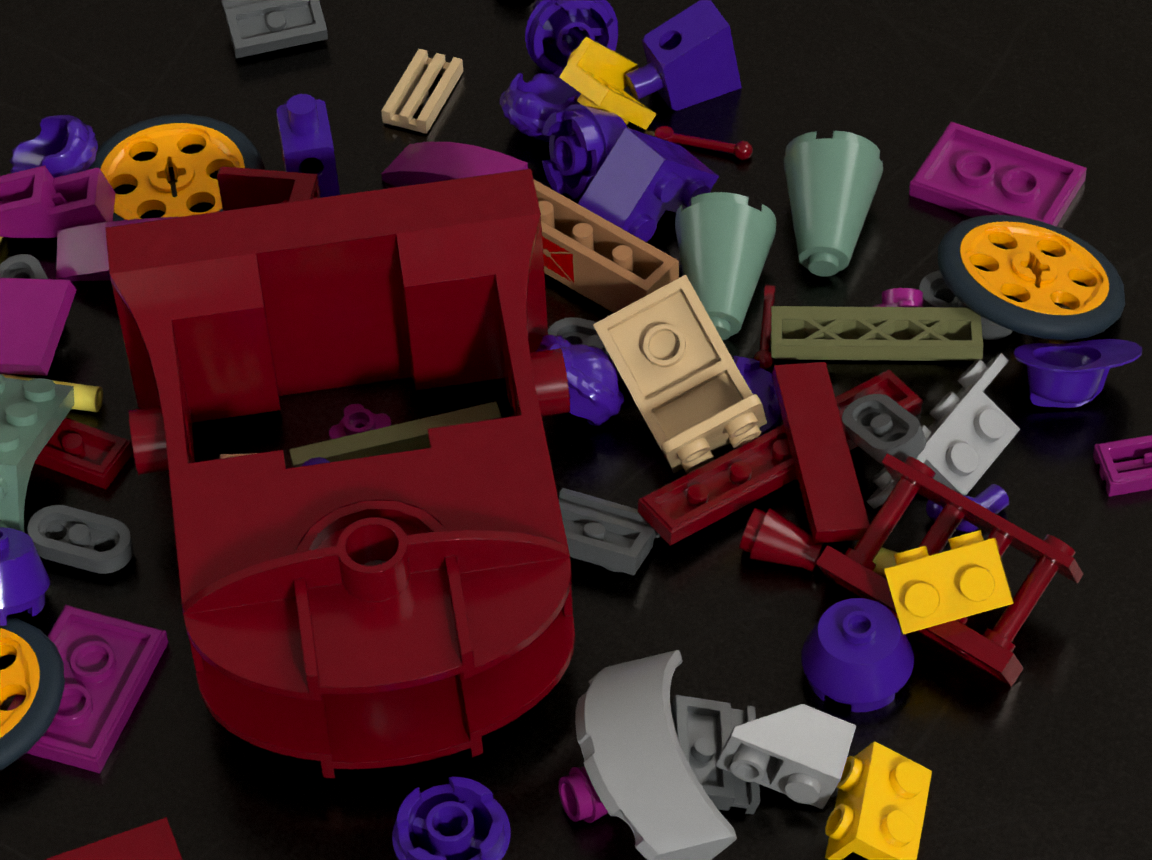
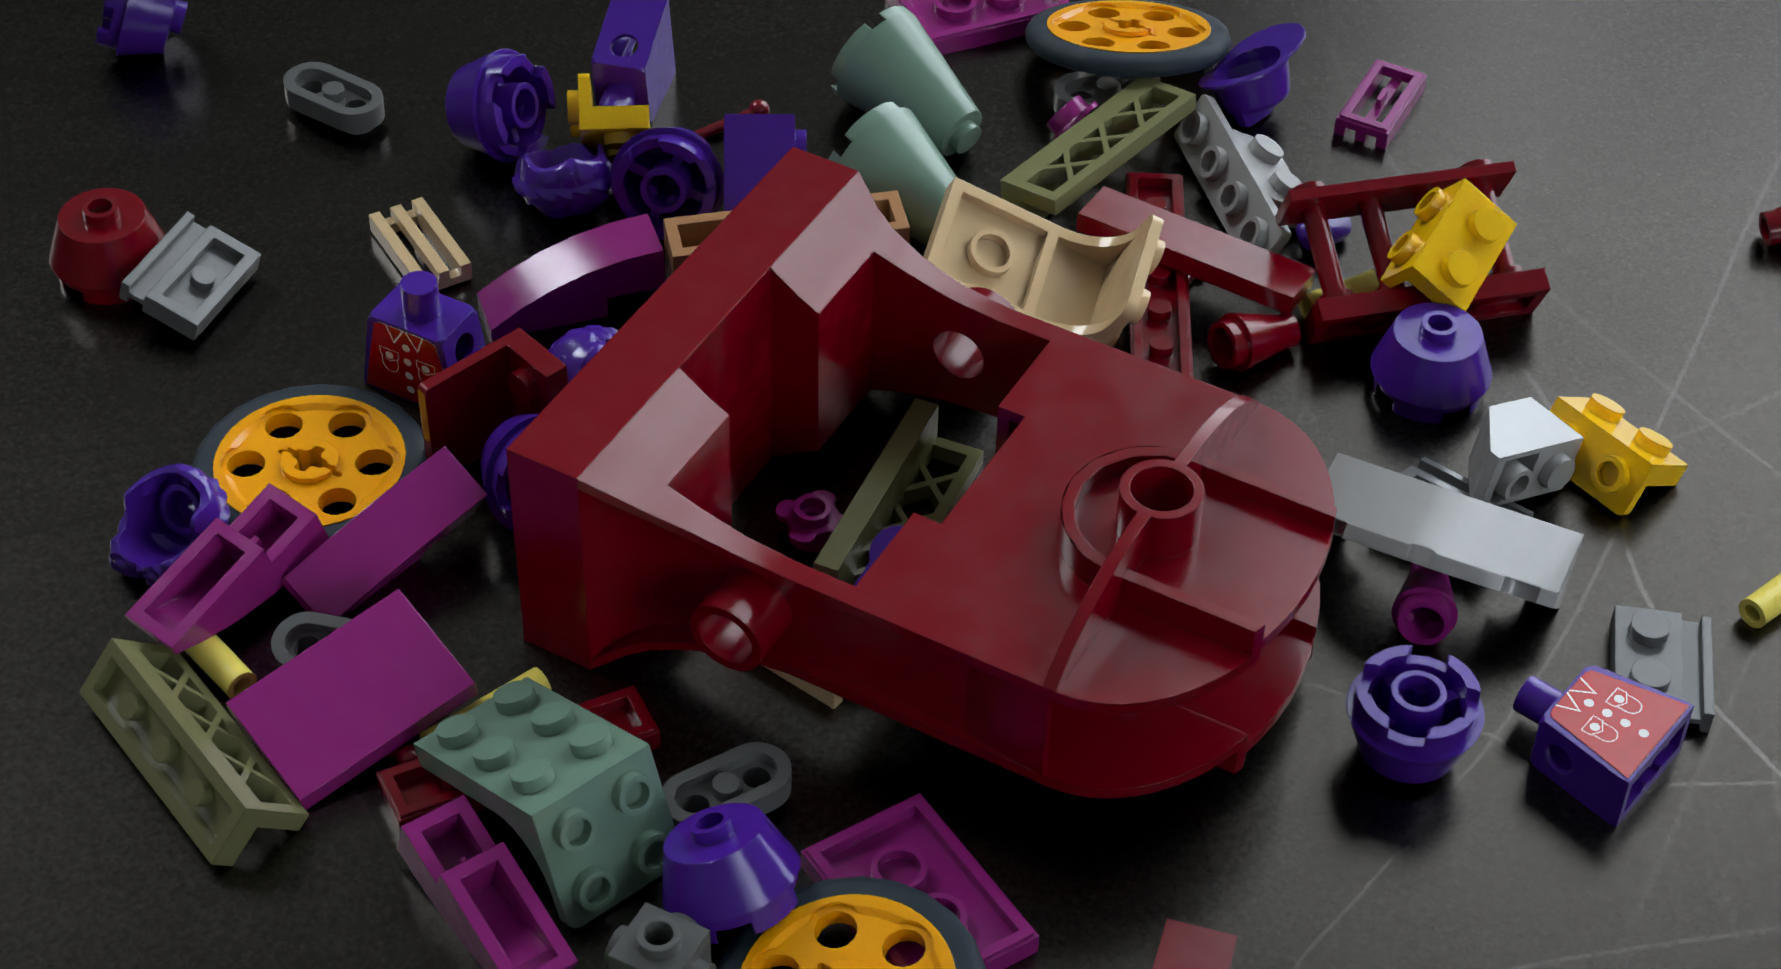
camera: 55 degrees left, 5 degrees down
dark grey plate [842,394,926,464] -> none

